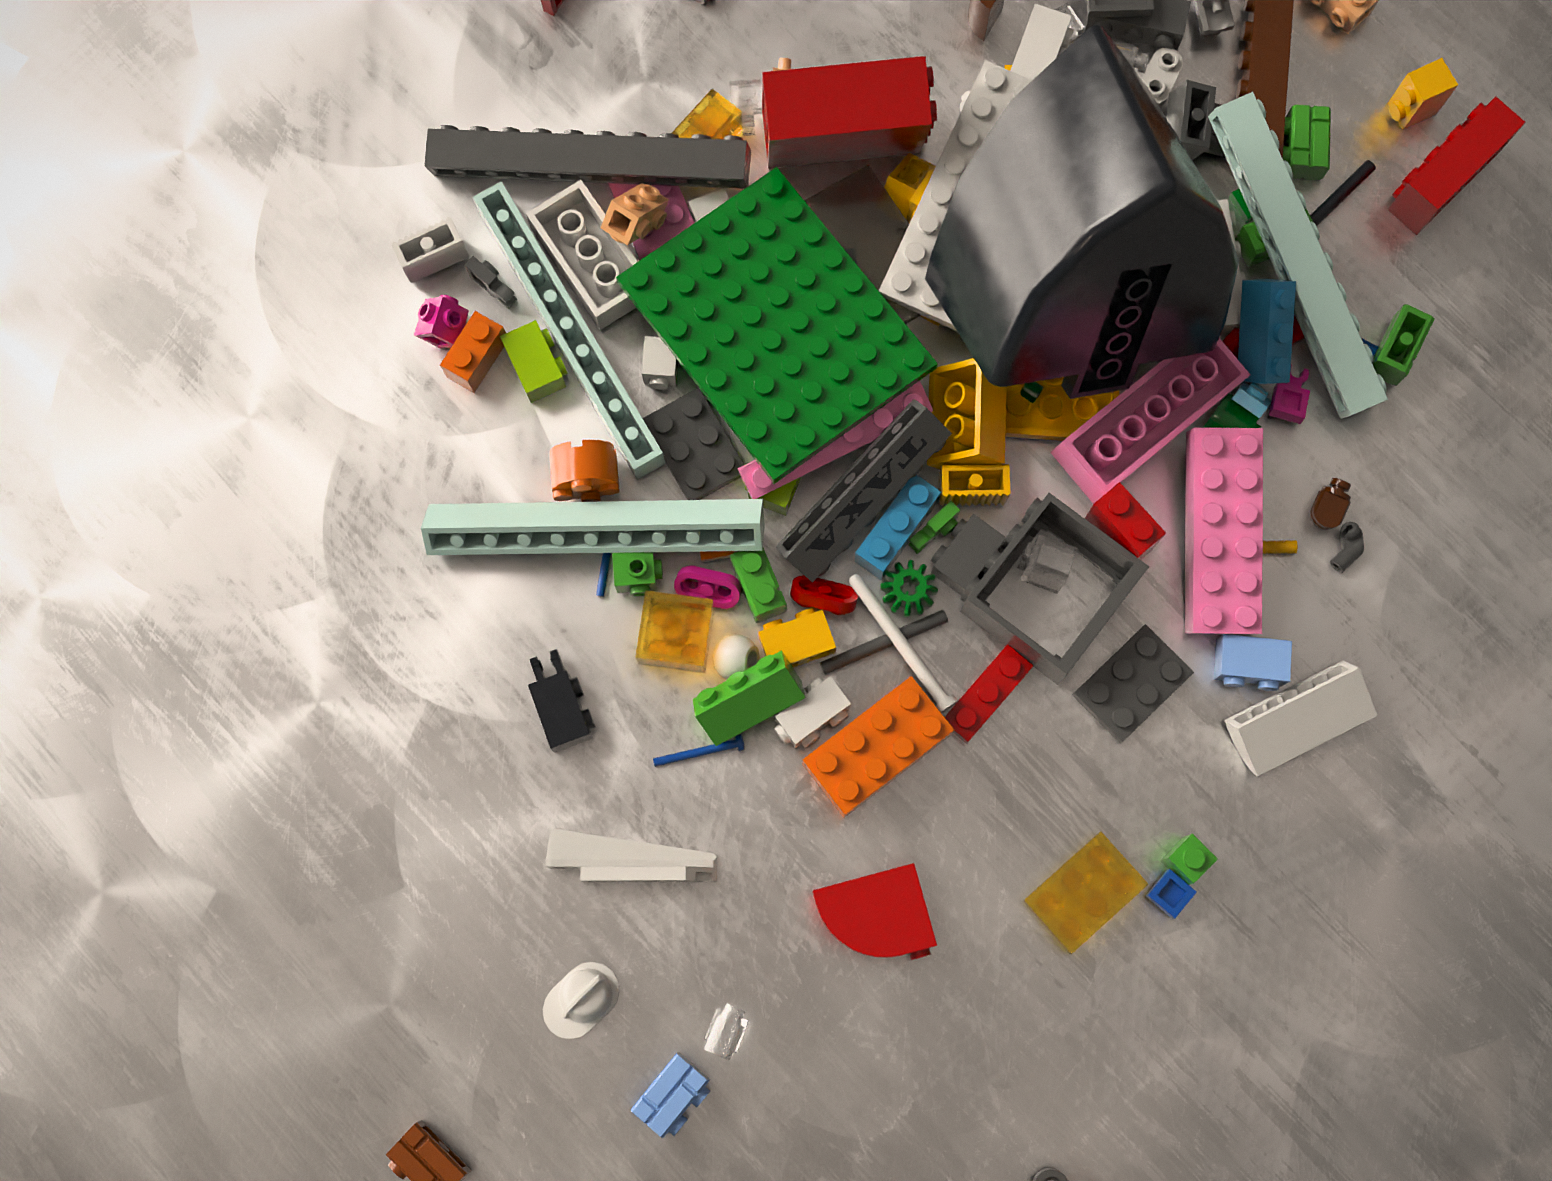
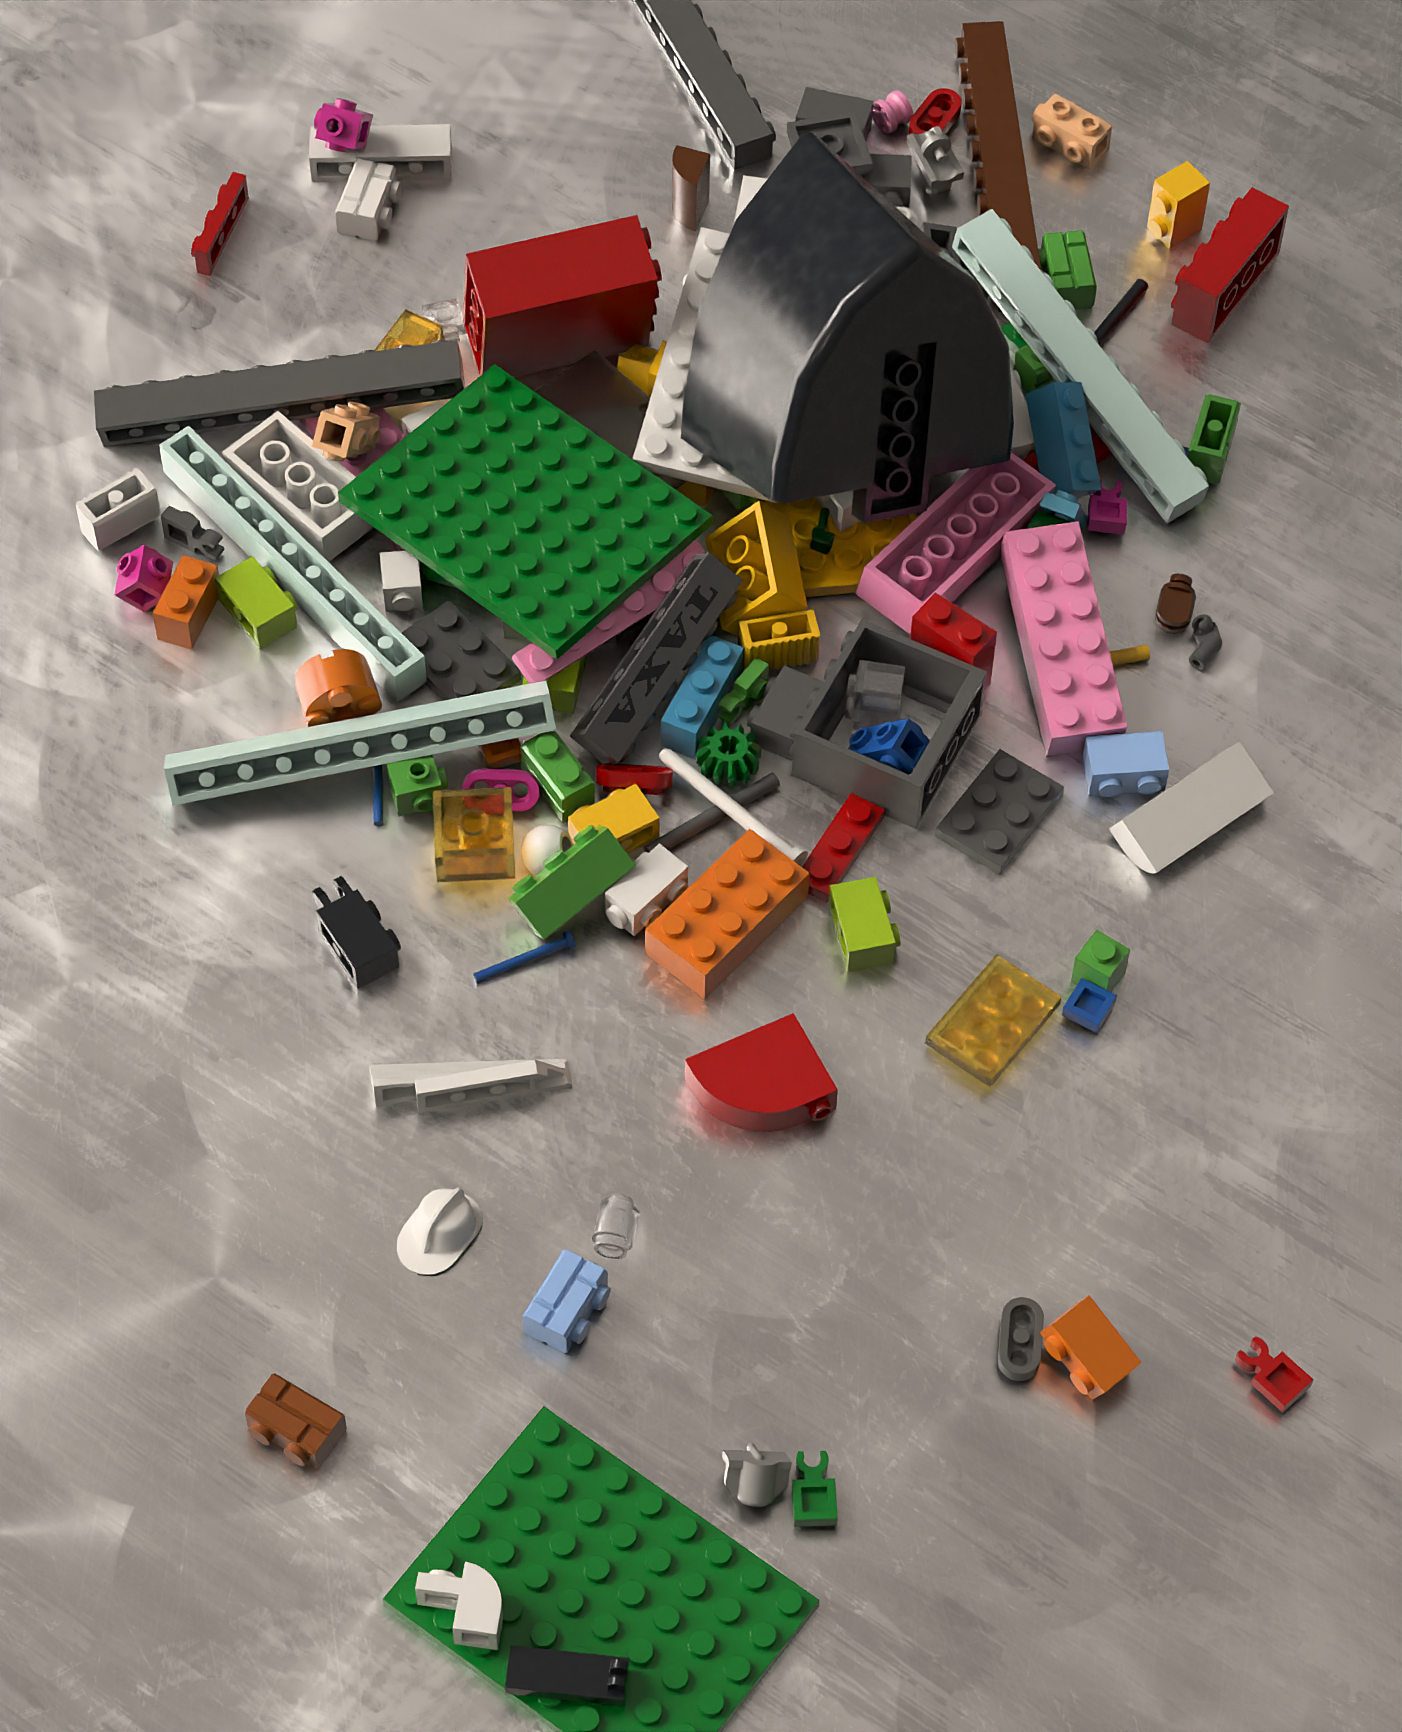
camera: 15 degrees left, 20 degrees down
none -> lime brick [828,876,901,972]
none -> blue brick [848,718,930,775]

